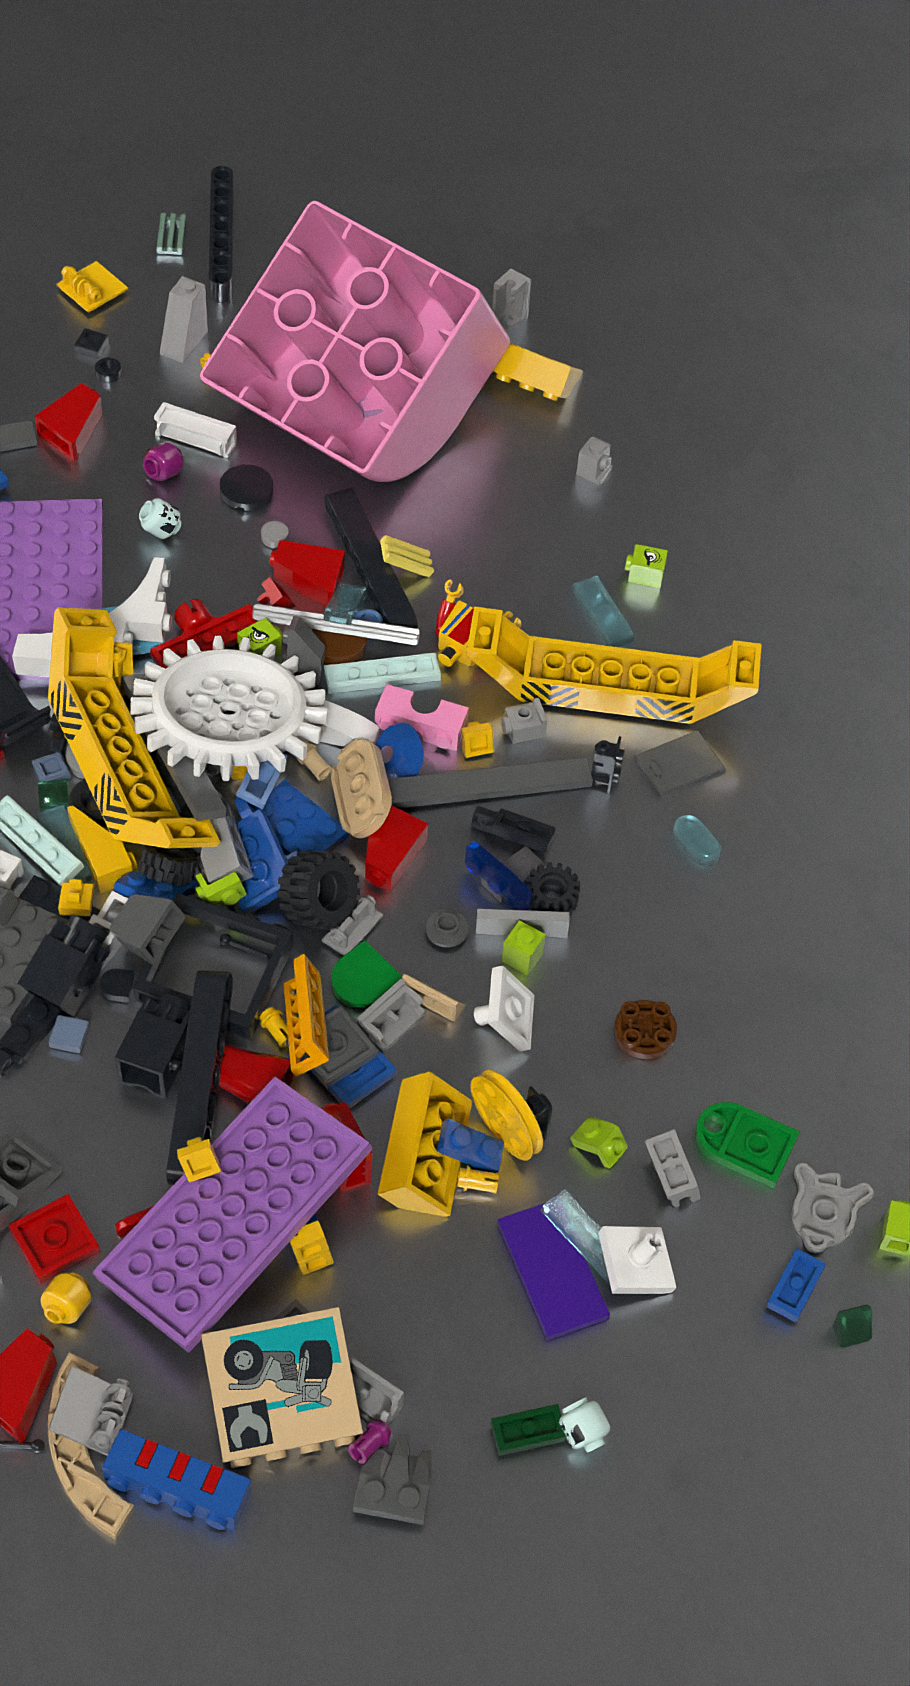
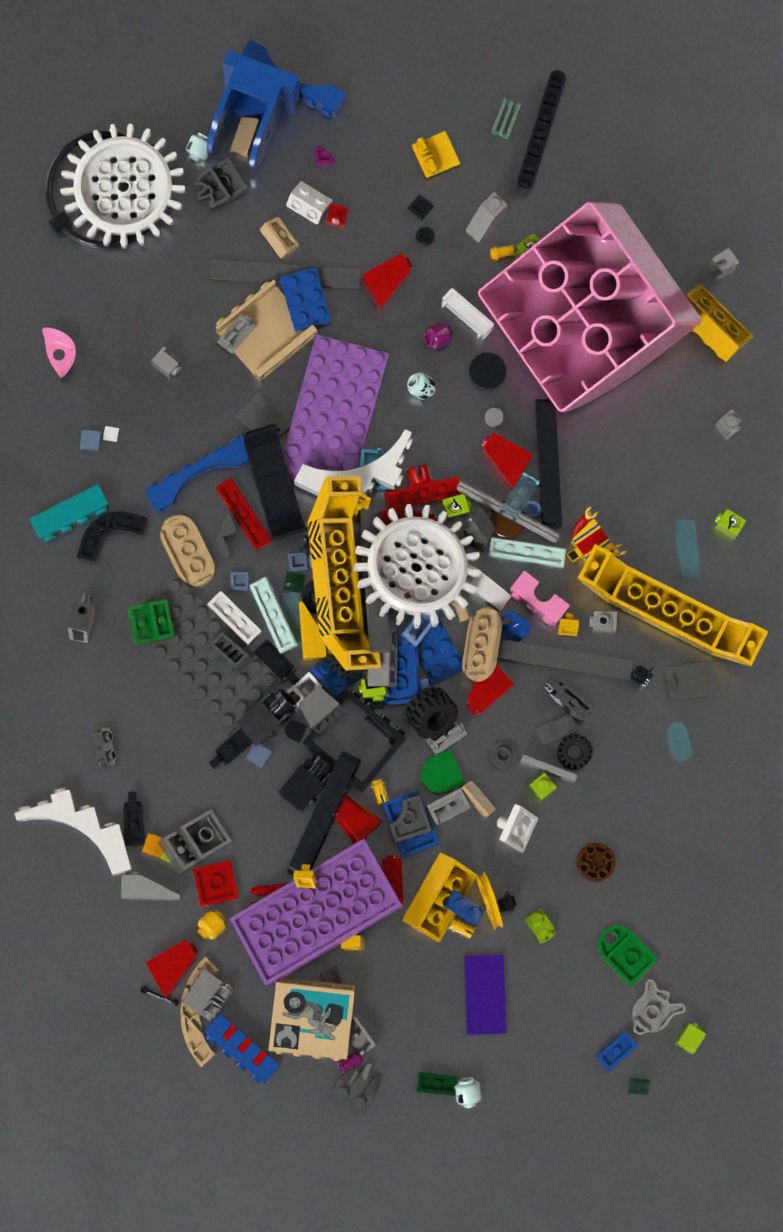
camera: 15 degrees right, 25 degrees up
yellow tile [58,879,95,916] -> none
red tile [257,577,296,609] -> none
light orange fence [283,954,329,1077] -> none
light yellow tile [380,535,434,578] -> none
clear blue hinge [464,841,532,910] -> none
clear light blue tile [540,1189,610,1284] -> none
white tile [598,1226,677,1294] -> none
light grey hinge [644,1129,701,1207] -> none

